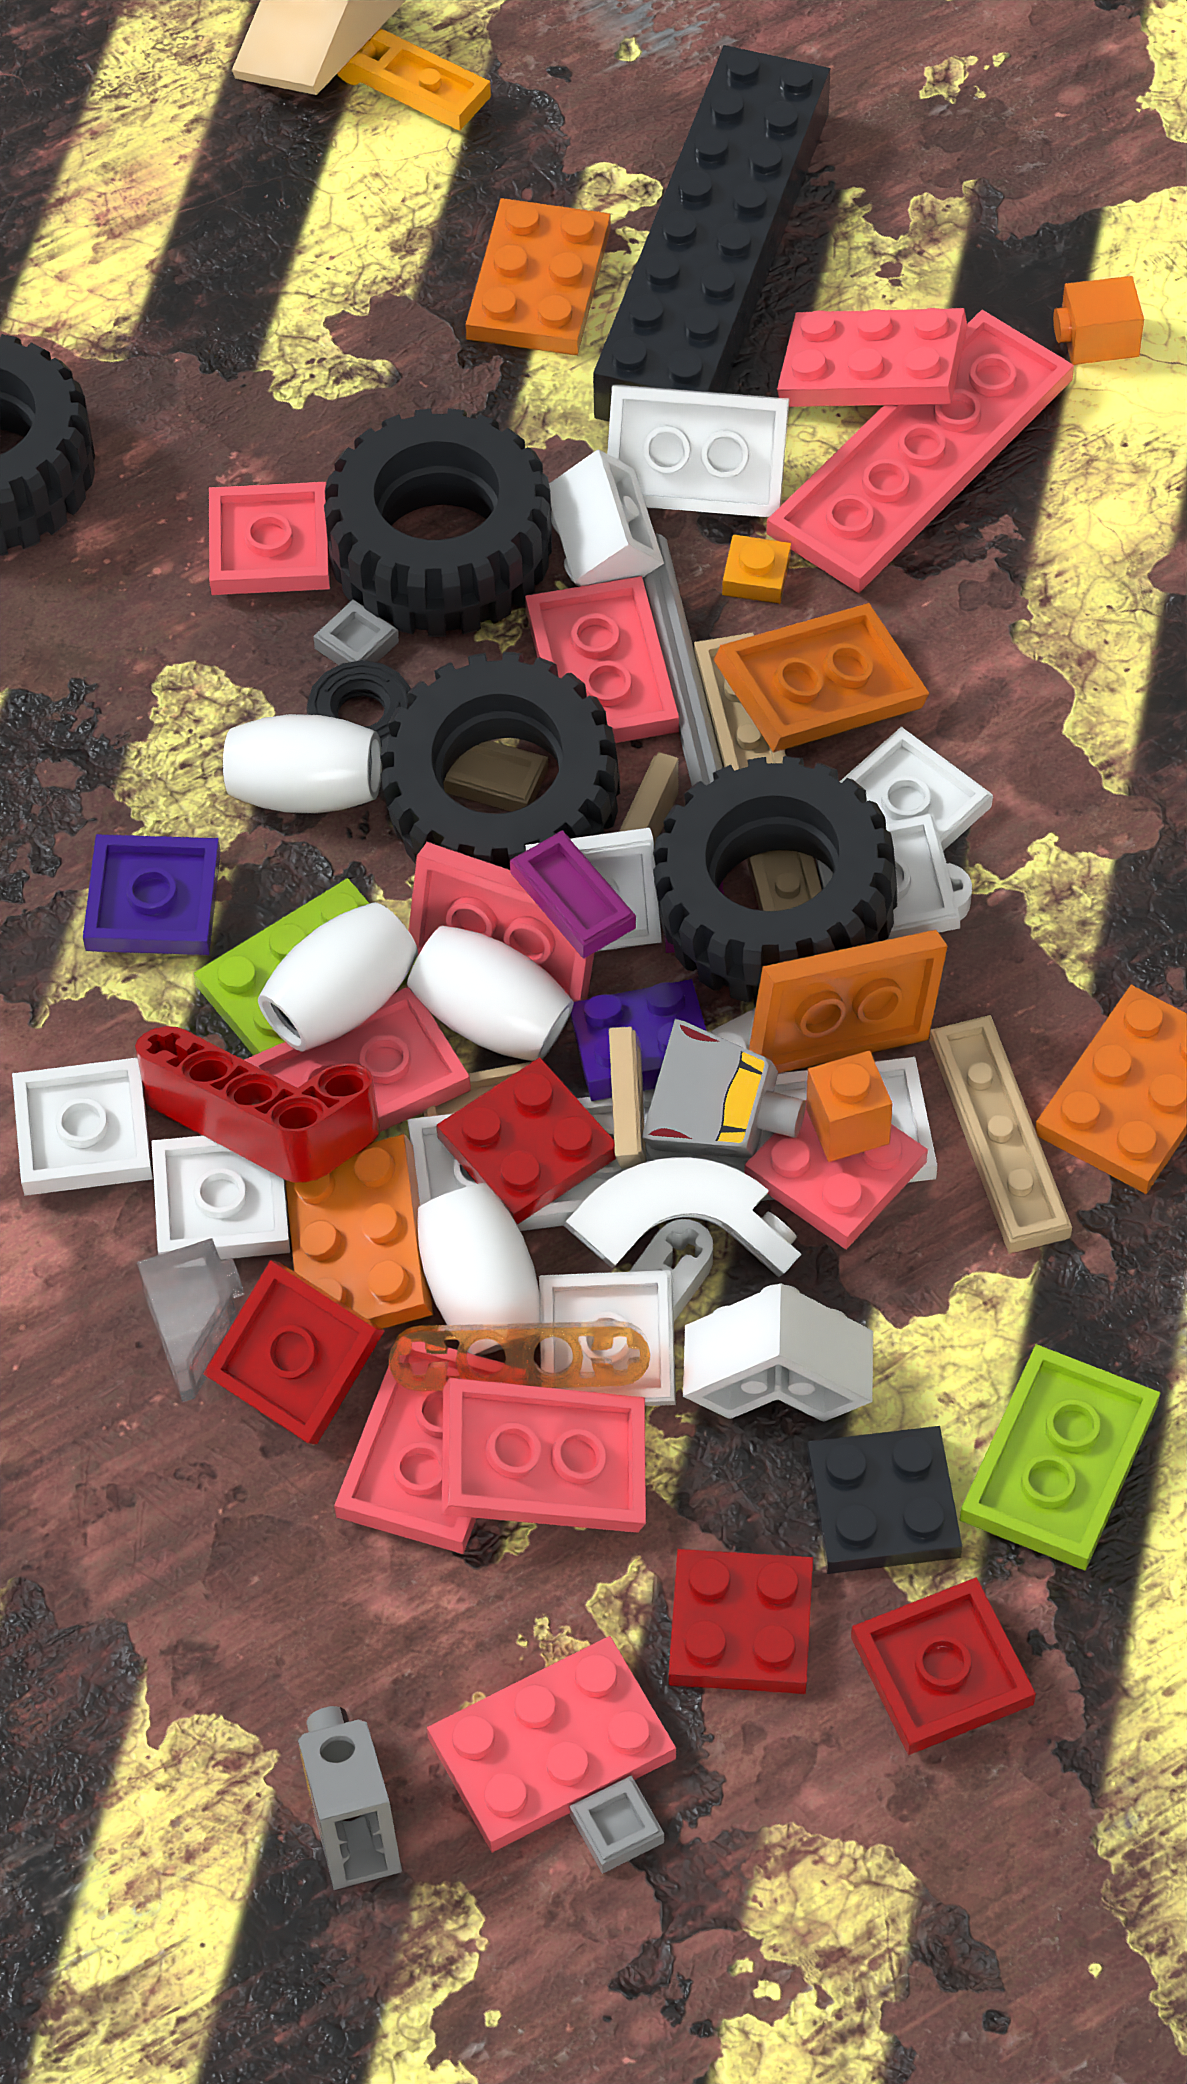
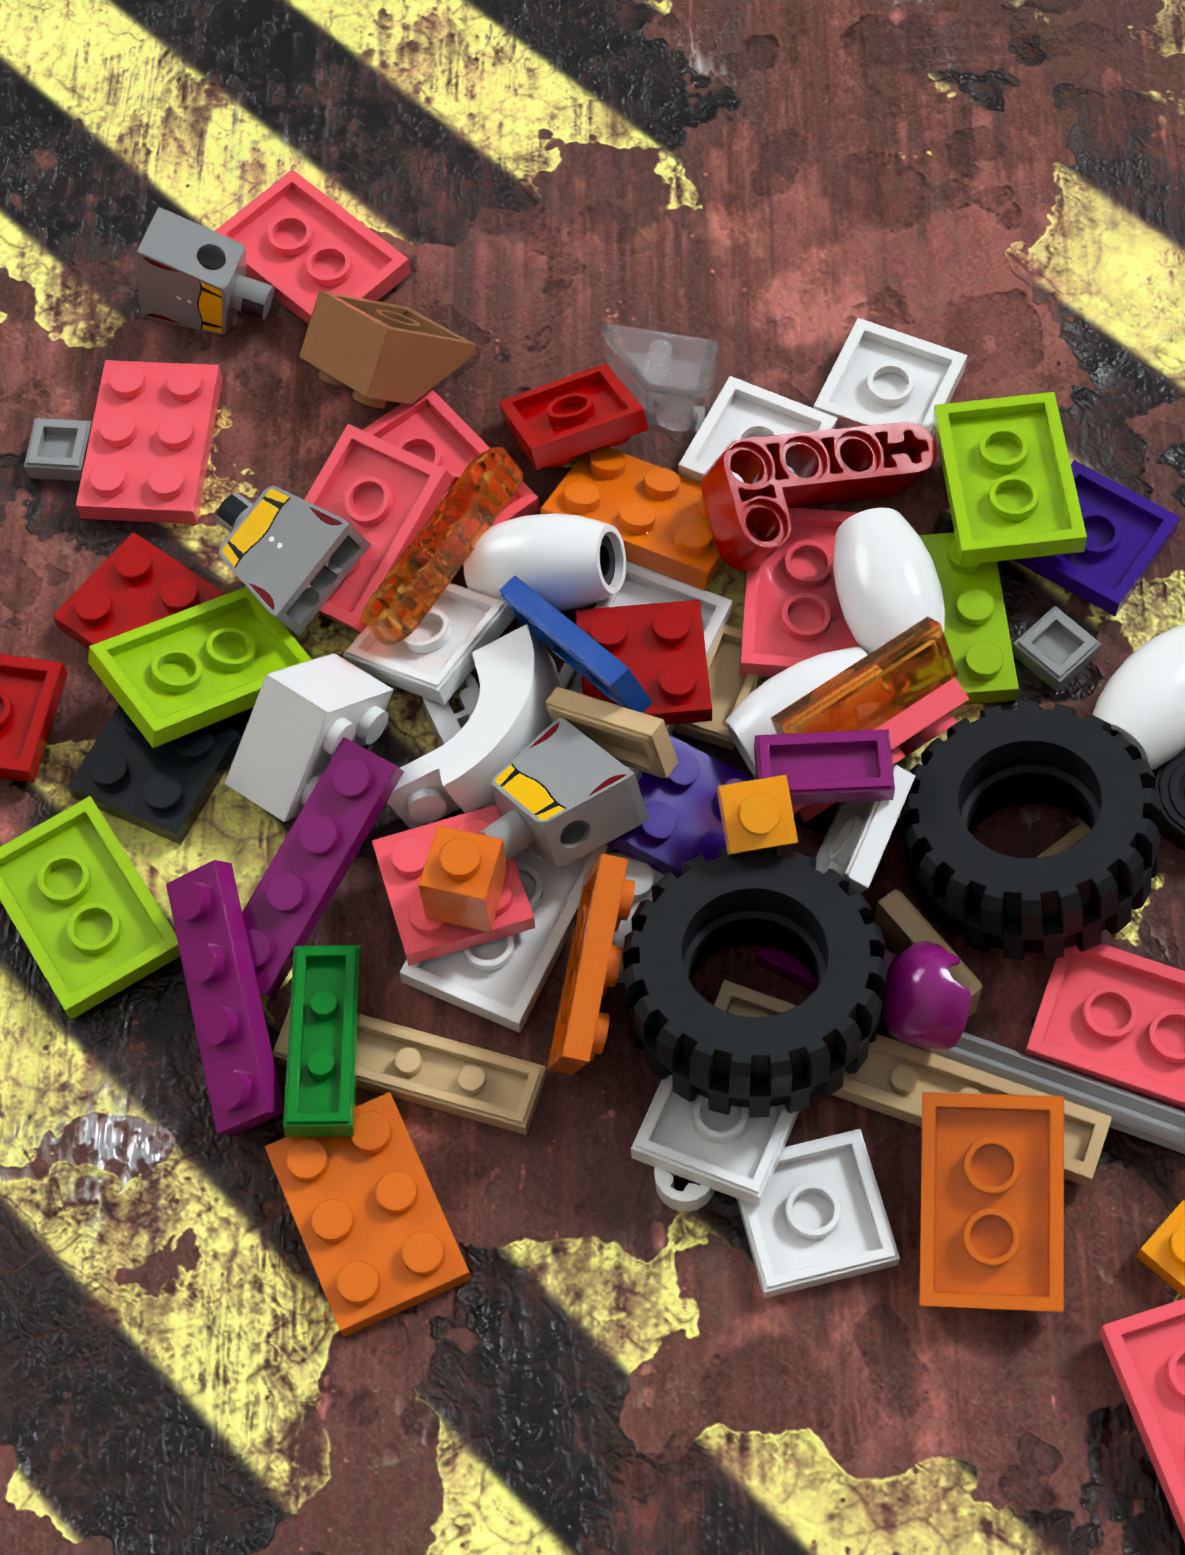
camera: 125 degrees right, 5 degrees up
none -> lime plate [88,586,312,748]
none -> magenta plate [166,860,284,1135]
none -> coral plate [215,169,411,325]
none -> light grey torso [216,486,371,636]
none -> magenta plate [242,737,404,998]
none -> green tile [283,945,362,1137]
none -> medium nougat slope [299,290,477,408]
none -> blue tile [499,575,653,713]
none -> light orange plate [716,775,798,855]
none -> clear orange tile [771,616,958,734]
none -> magenta hair [882,941,971,1053]
none -> lime plate [933,392,1087,565]
none -> light grey tile [1012,606,1102,692]

